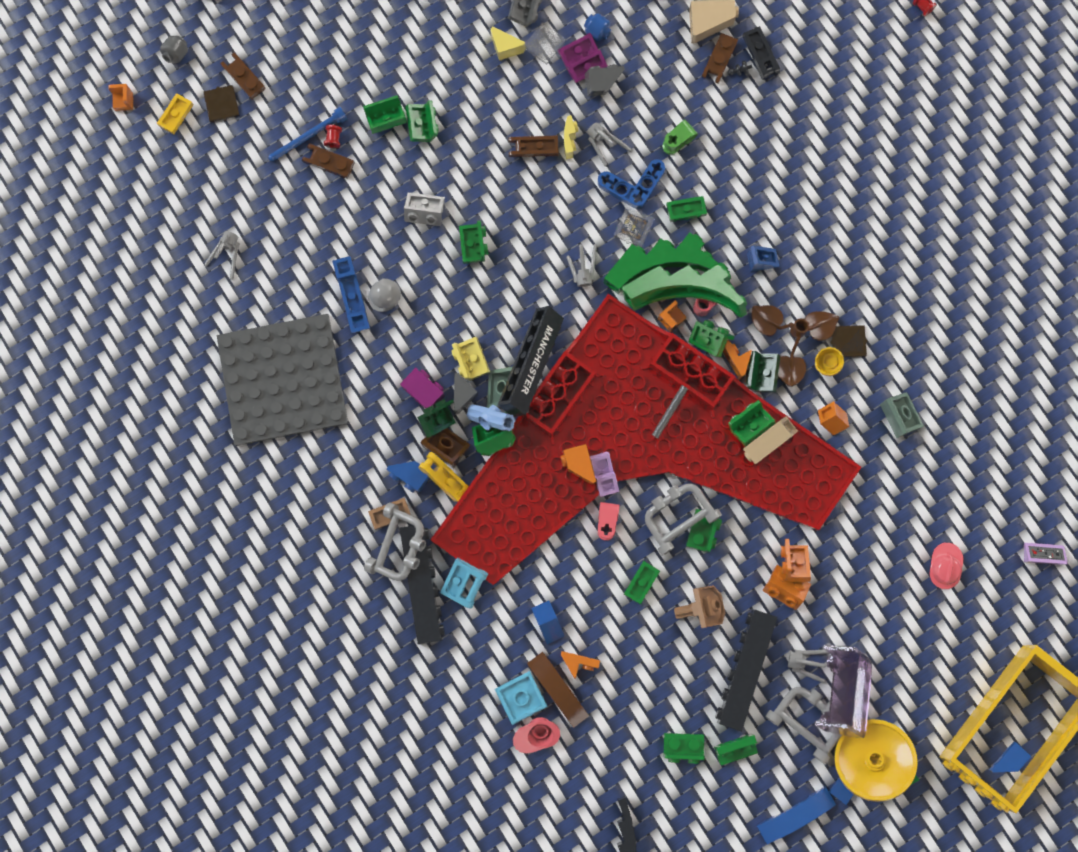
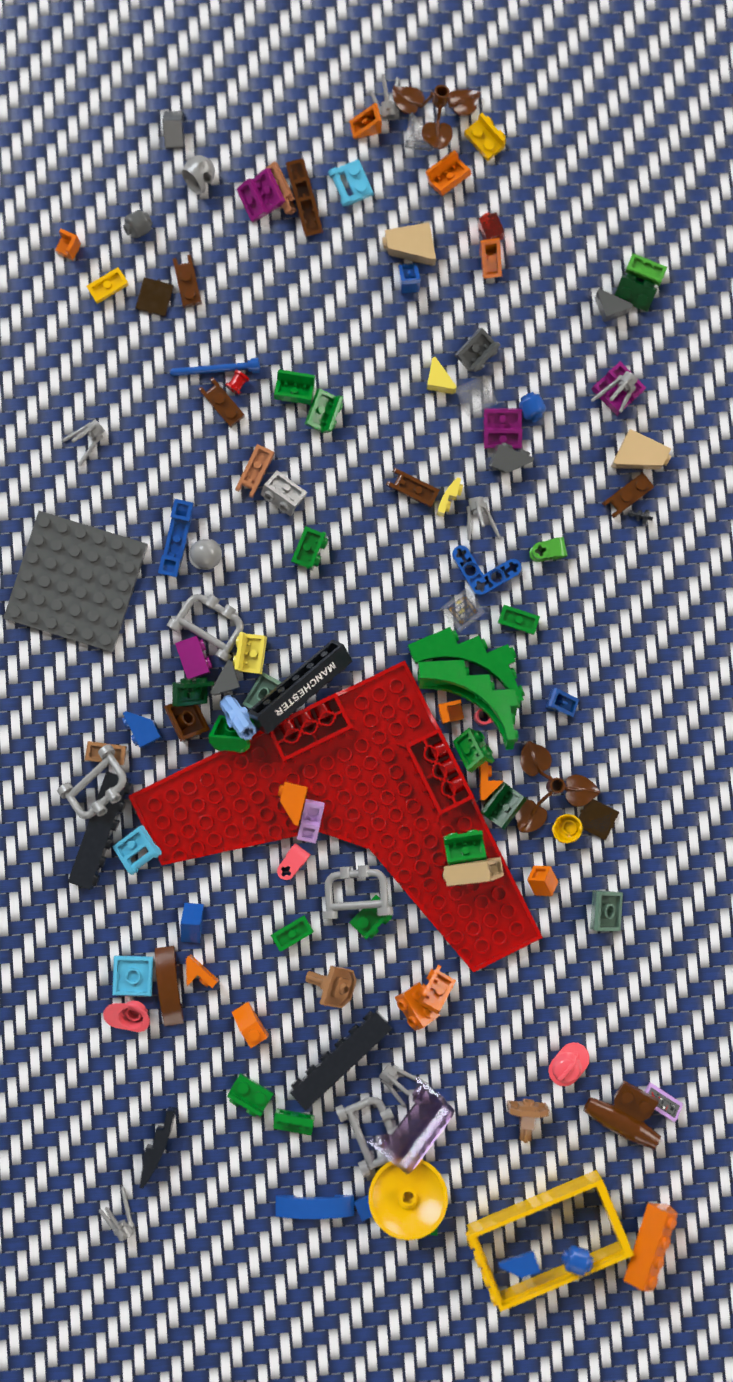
camera: 25 degrees right, 5 degrees up
yellow plate [418,452,469,502] -> none
light grey plant [567,244,597,287] -> none
dark grey bar [652,385,688,438] -> none
black plate [742,26,780,80] -> none
none -> light grey bar [166,594,244,663]
none -> orange slope [232,1002,269,1048]
none -> nougat hinge [235,444,275,498]
none -> medium nougat piece [507,1099,549,1143]
none -> blue head [561,1245,593,1276]
none -> reddish brown plate [583,1080,661,1150]

